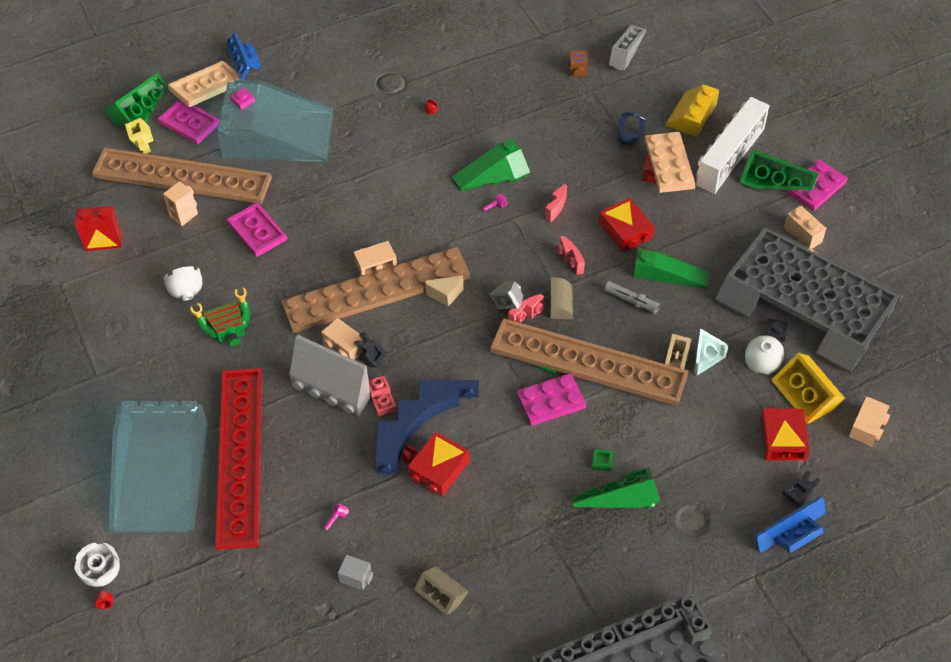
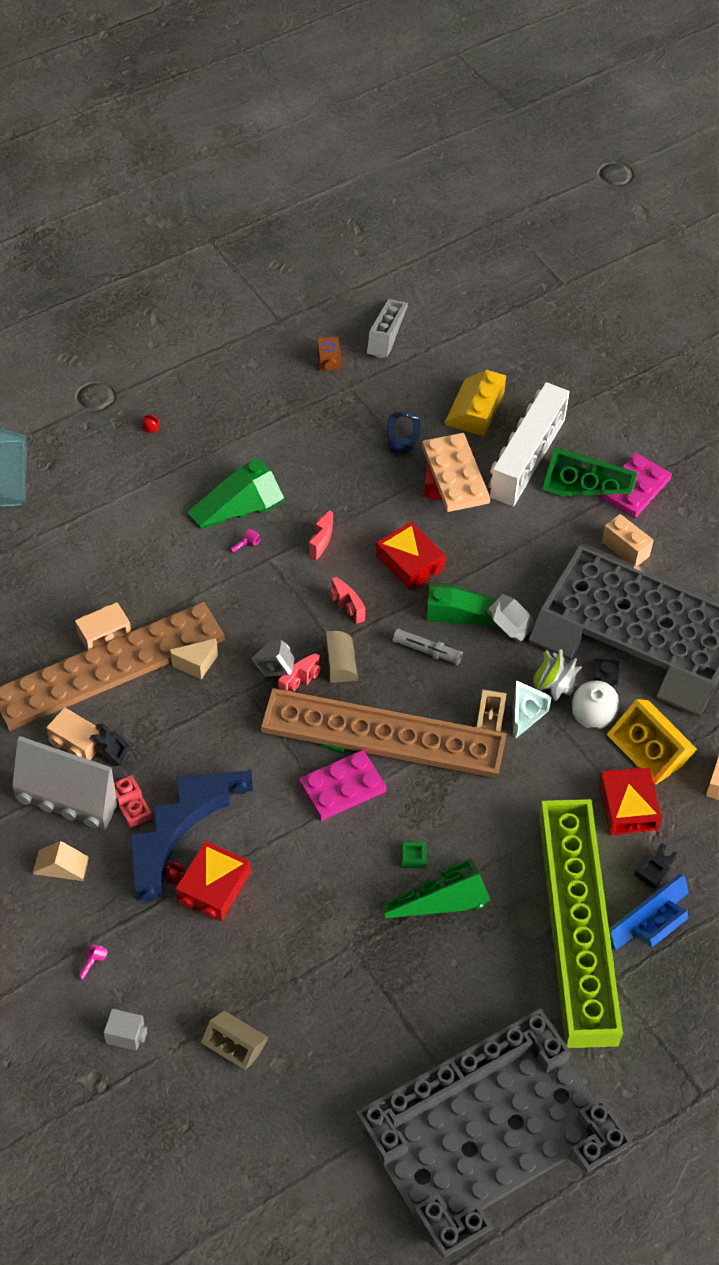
camera: 10 degrees left, 0 degrees up
none -> tan slope [33,841,89,881]
none -> light grey slope [486,594,535,644]
none -> light grey hair [533,649,582,701]
none -> lime brick [539,799,623,1048]

